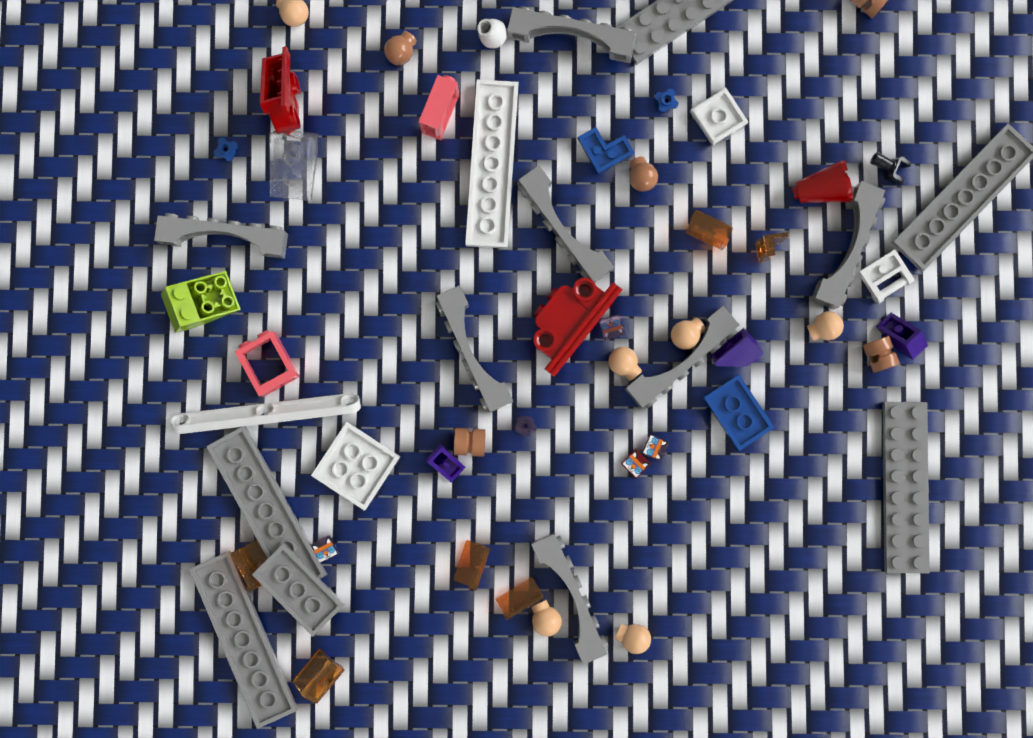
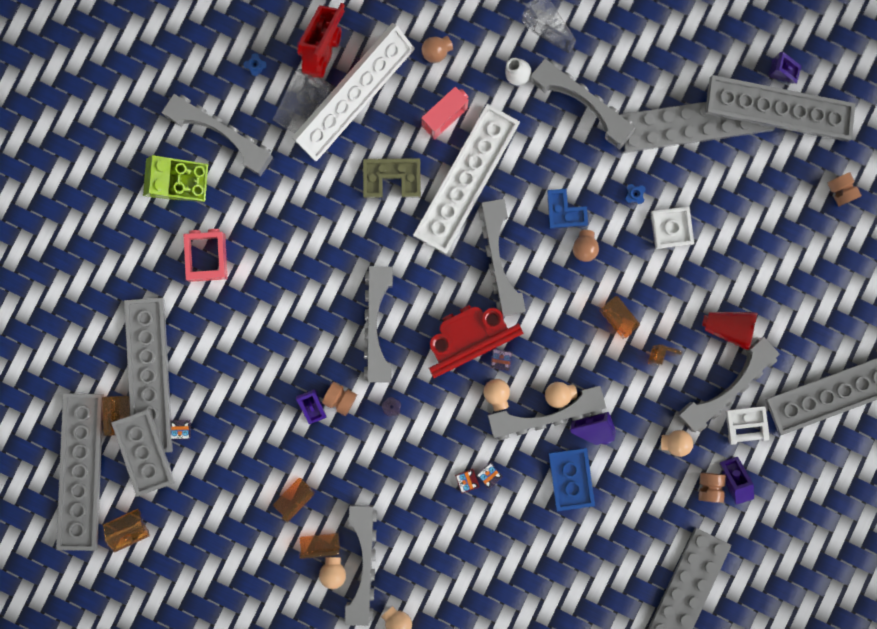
camera: 20 degrees right, 0 degrees up
white beam [170,393,361,434] -> none
white plate [311,422,401,511] -> none
black piece [870,152,912,185] -> none
none -> white plate [292,23,415,161]
none -> olive plate [363,159,421,198]

